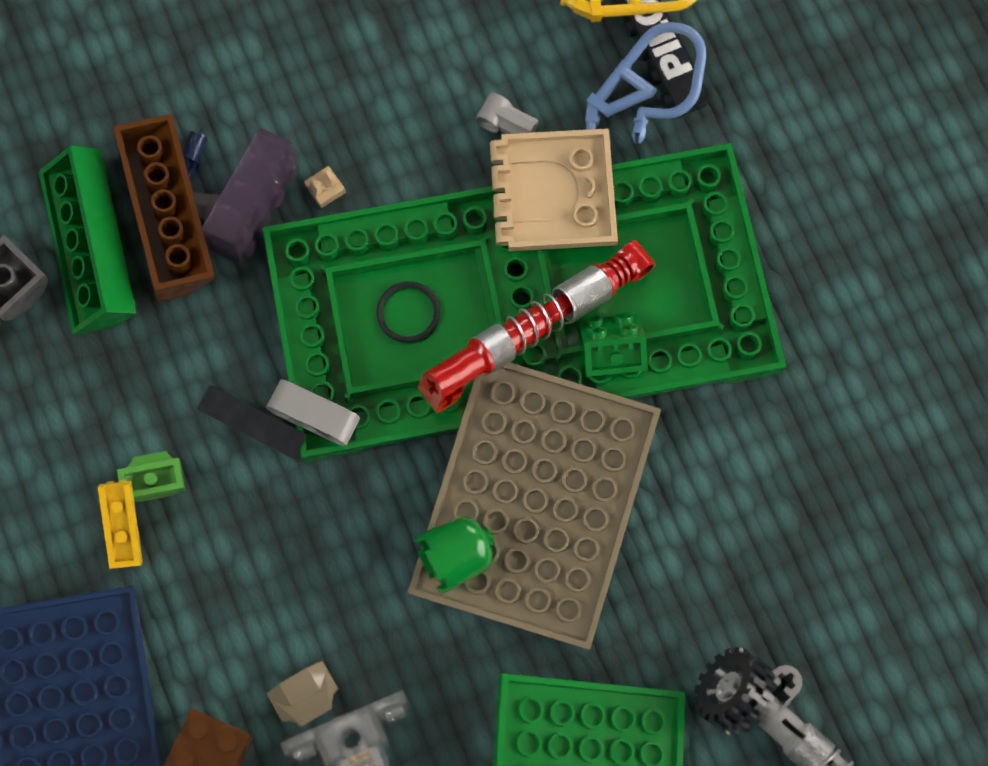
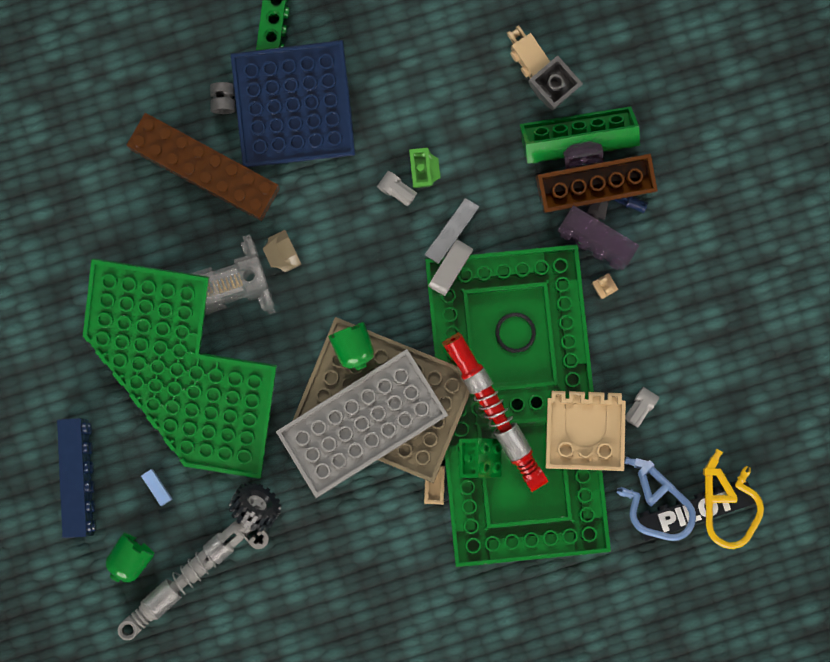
camera: 95 degrees right, 10 degrees up
yellow hinge [98,480,143,569] -> none
none -> light grey plate [276,349,449,498]
none -> light grey piece [377,171,417,207]
none -> tan tile [424,466,445,505]
none -> clear purple slope [564,141,604,169]

